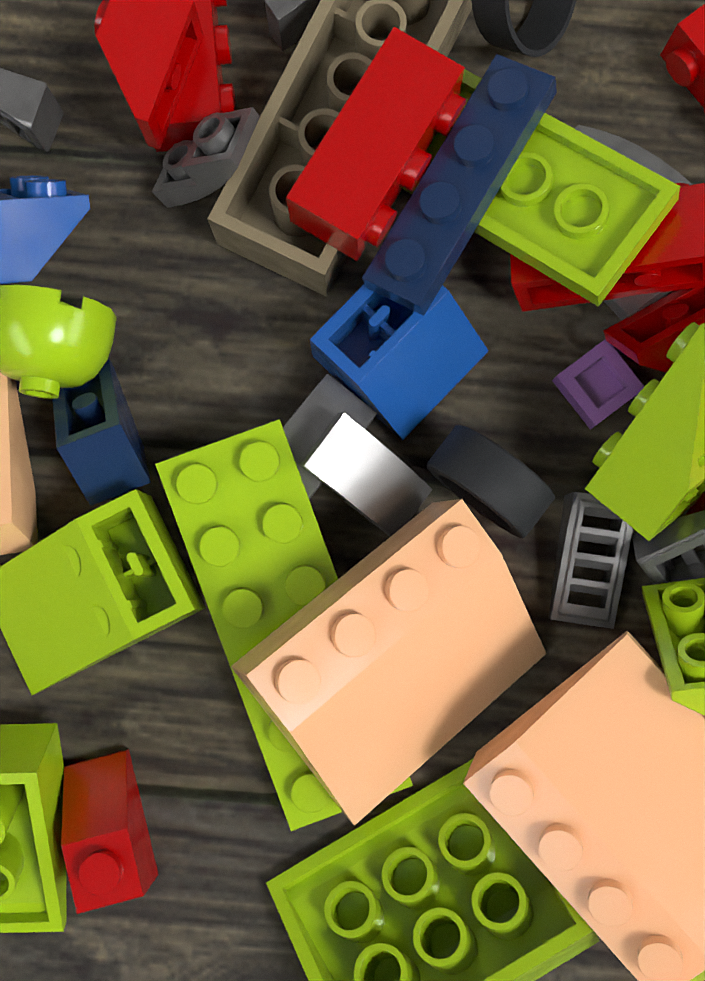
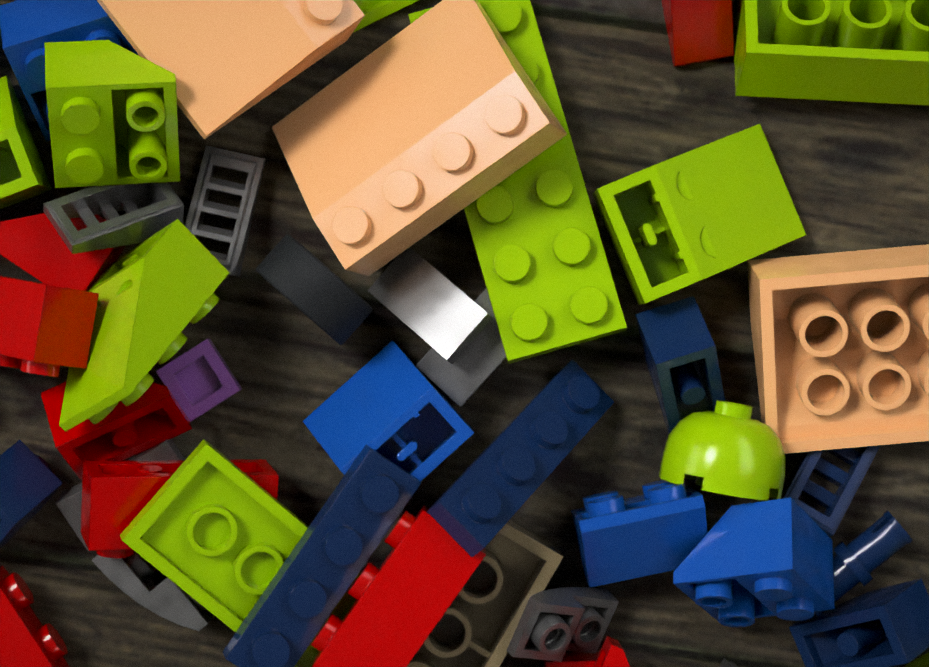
camera: 175 degrees left, 5 degrees up
none -> dark blue plate [427,359,614,557]
none -> blue slope [571,480,708,588]

